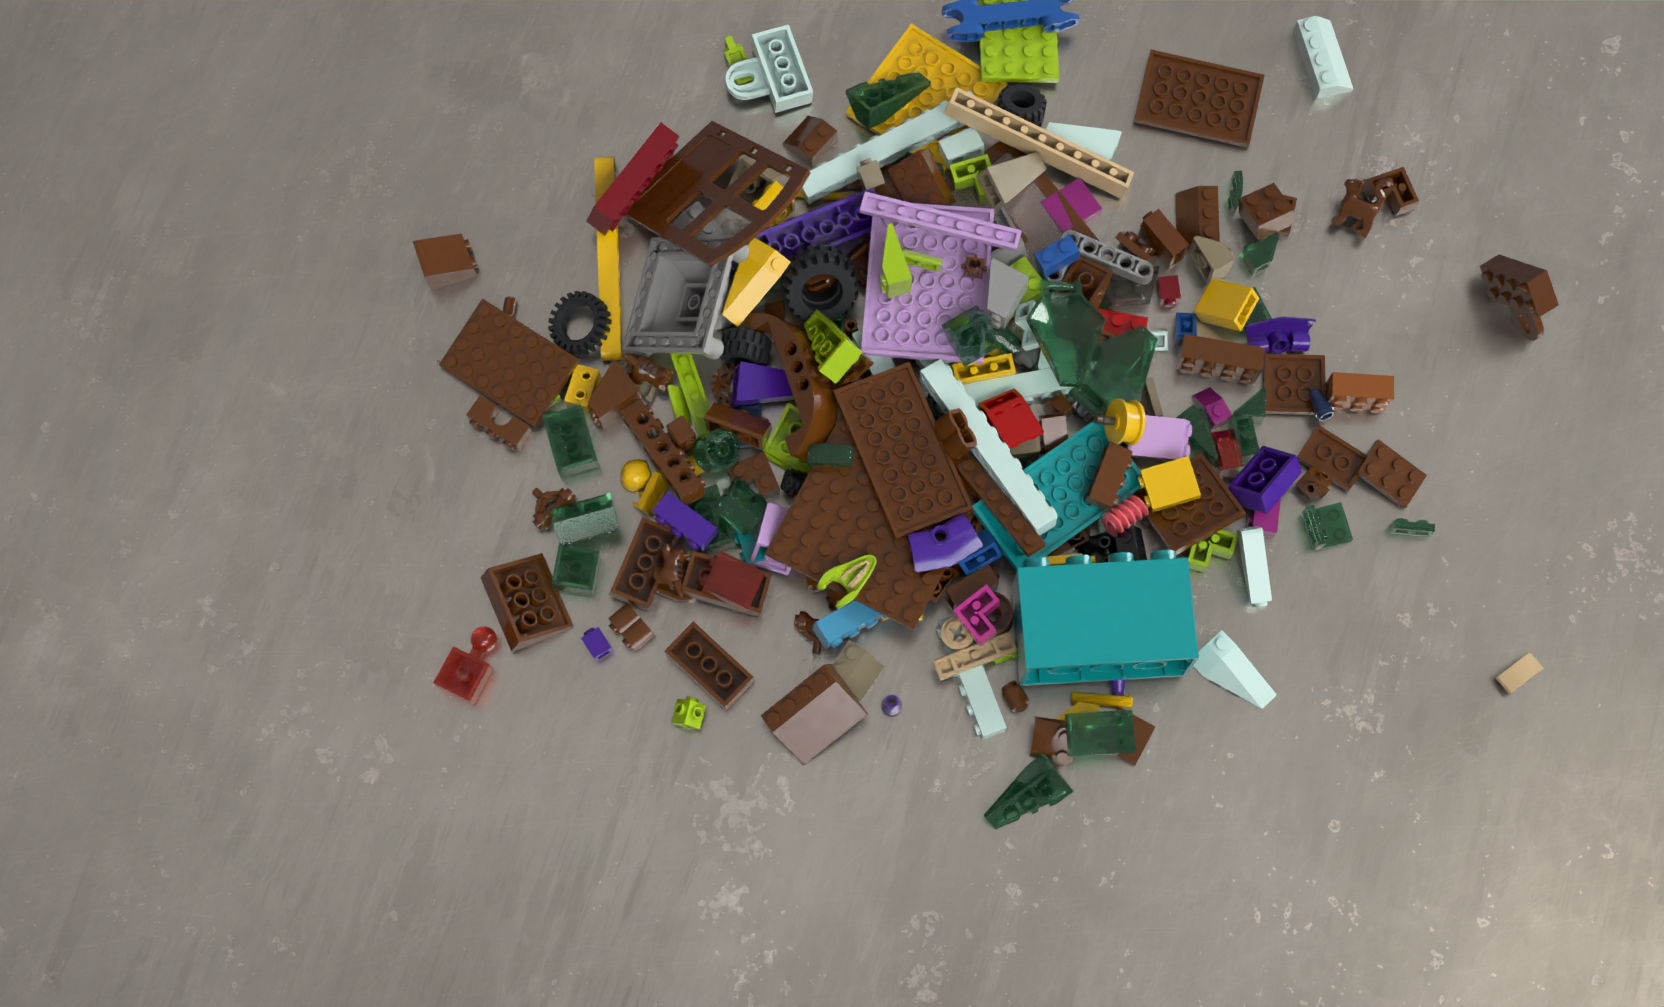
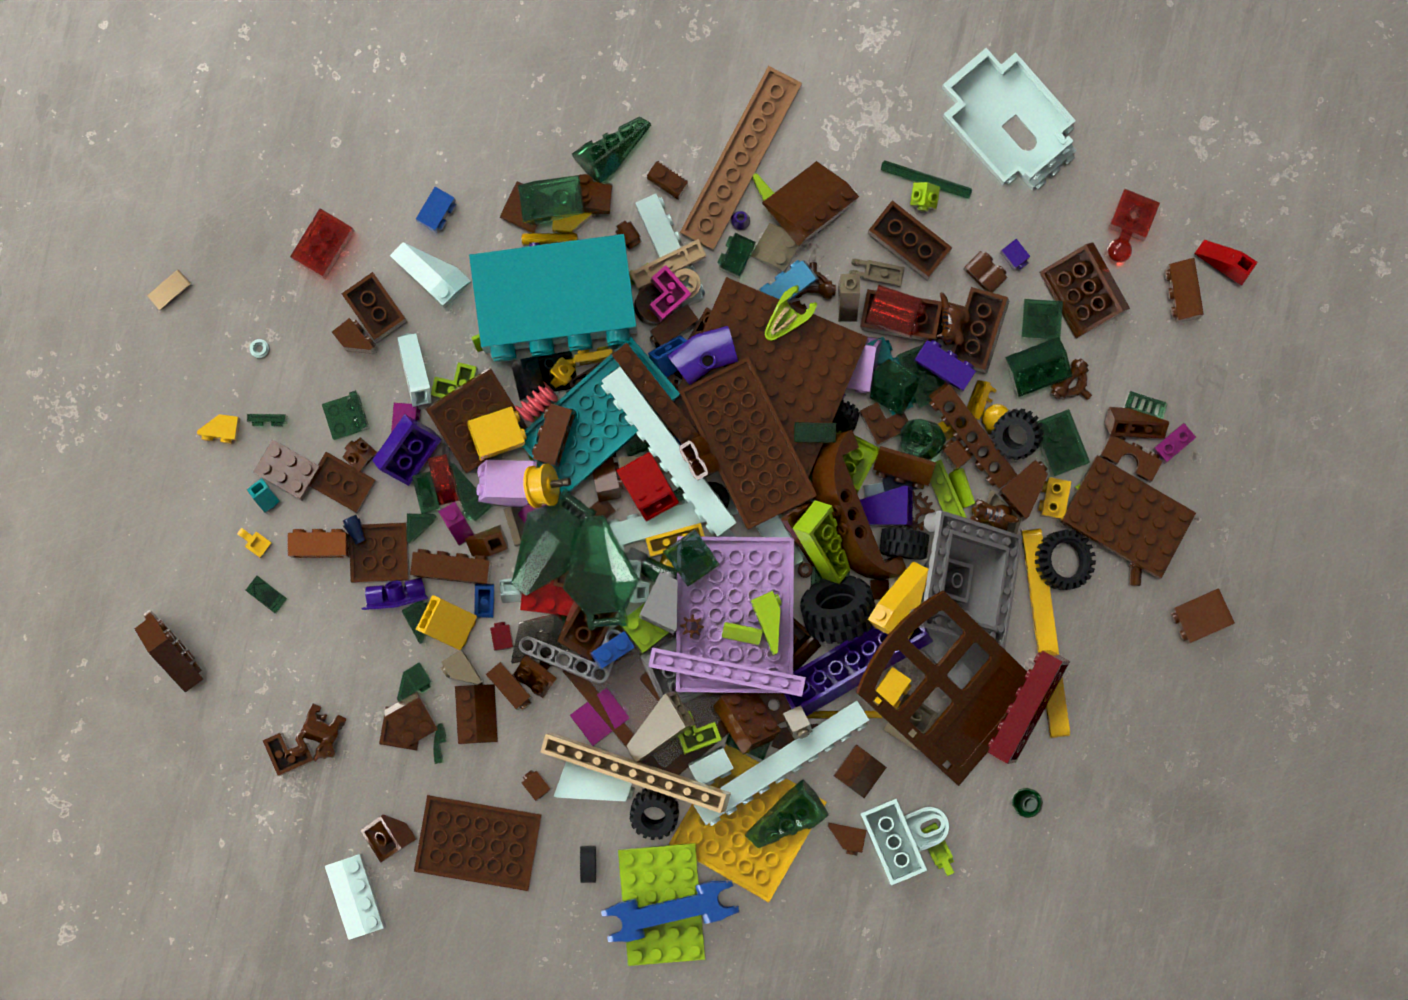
camera: 175 degrees right, 10 degrees up
none -> yellow slope [197,414,240,444]
none -> yellow plate [237,528,272,558]
none -> clear green tile [245,575,287,614]
none -> teal brick [247,478,280,513]
none -> light aqua plate [250,339,269,358]
none -> clear red brick [290,208,355,279]
none -> reddish brown slope [332,318,377,355]
none -> reddish brown brick [341,272,407,343]
none -> reddish brown slope [360,814,416,863]
none -> blue brick [416,187,457,233]
none -> reddish brown slope [465,525,508,556]
none -> reddish brown brick [521,770,552,801]
none -> yellow bracket [550,357,576,388]
none -> black tyre [580,846,596,883]
none -> reddish brown brick [647,161,688,200]
none -> medium nougat plate [680,65,802,251]
none -> clear green brick [717,233,756,279]
none -> lime slope [753,173,774,201]
none -> reddish brown slope [827,822,867,856]
none -> dark tan slope [838,274,860,322]
none -> dark tan hinge [849,259,905,287]
none -> light aqua slope [863,482,884,498]
none -> clear green axle [881,160,972,198]
none -> light aqua panel [942,48,1077,190]
none -> black tyre [992,408,1044,460]
none -> dark green hair [1012,788,1043,818]
none -> reddish brown slope [1105,407,1169,439]
none -> clear green slope [1124,391,1168,419]
none -> magenta brick [1152,423,1196,464]
none -> reddish brown slope [1165,258,1204,323]
none -> red slope [1194,239,1258,286]

